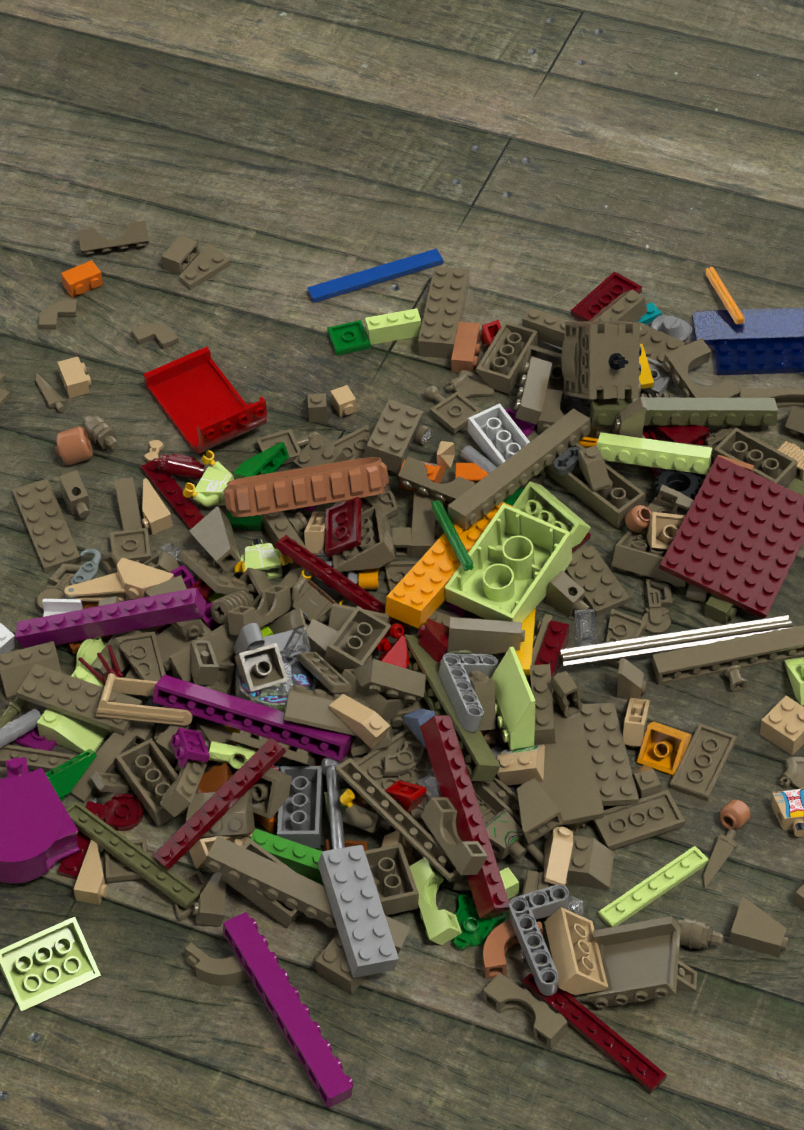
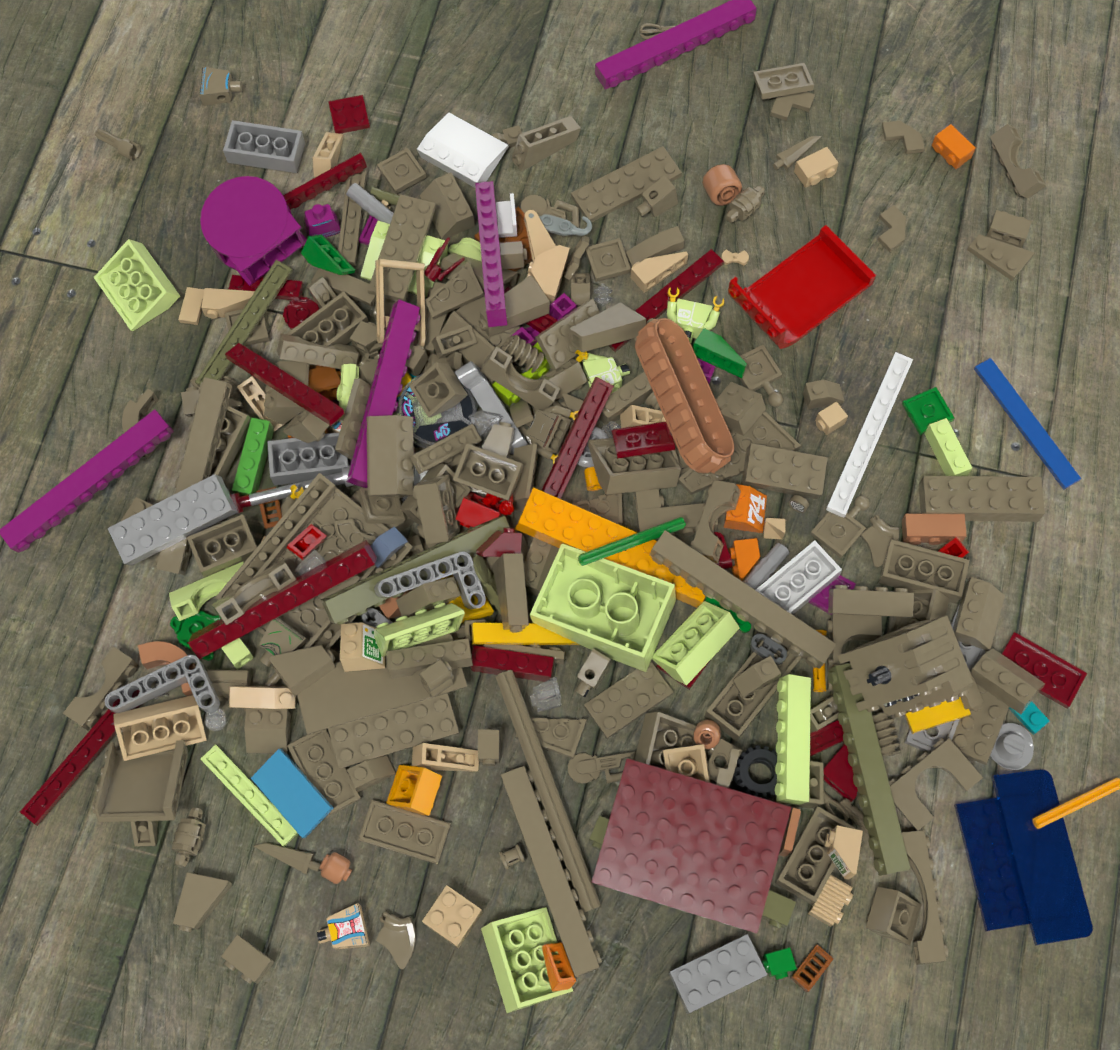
camera: 80 degrees right, 20 degrees up
dark red piece [153,453,204,480] -> none
magenta bracket [171,727,210,767] -> none
tan slope [328,694,390,749] -> none
dark tan slope [615,397,647,438] -> none
none -> tan tile [178,287,204,325]
none -> dark azure tile [251,749,334,838]
none -> tan slope [824,825,863,880]
none -> white plate [826,352,913,518]

